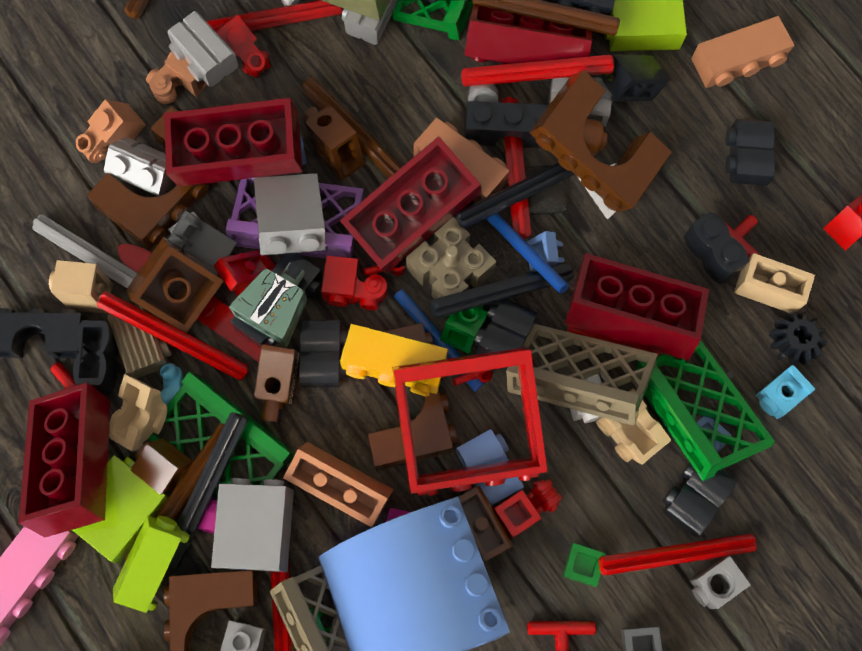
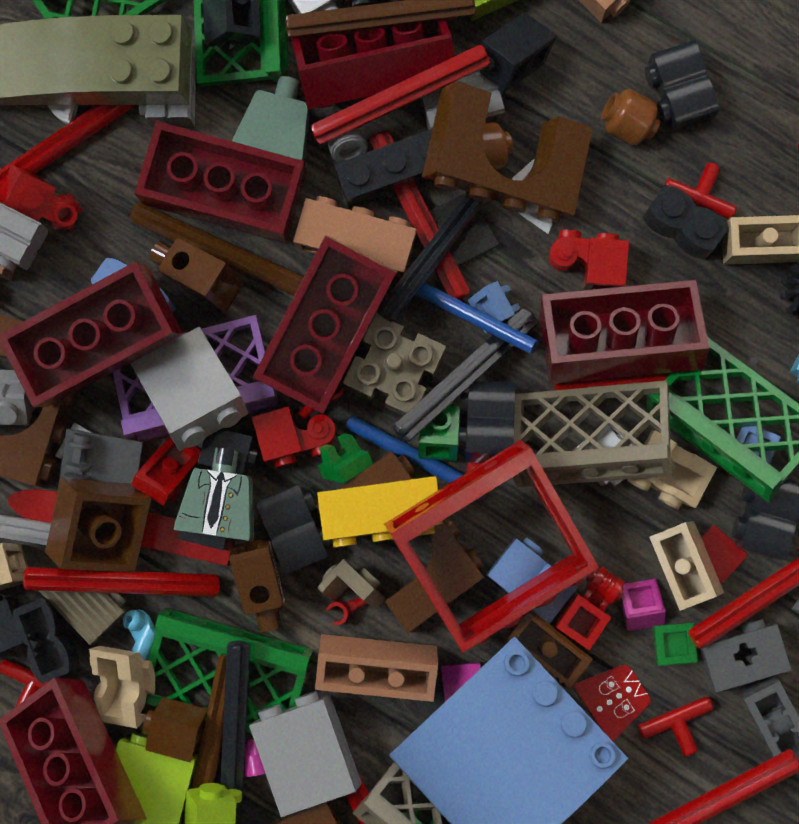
camera: 15 degrees left, 10 degrees up
none -> dark red brick [134,121,307,244]
none -> sand green torso [232,76,310,163]
none -> green tile [317,433,373,484]
none -> dark tan bracket [318,559,386,610]
none -> red hand [326,597,367,625]
none -> red brick [548,230,629,290]
none -> red sticker [573,664,651,741]
none -> dark orange head [601,89,660,145]
none -> dark pink slope [621,578,666,631]
none -> tan brick [650,521,724,611]
none -> dark grey brick [696,618,792,692]
none -> red sticker [701,524,748,584]

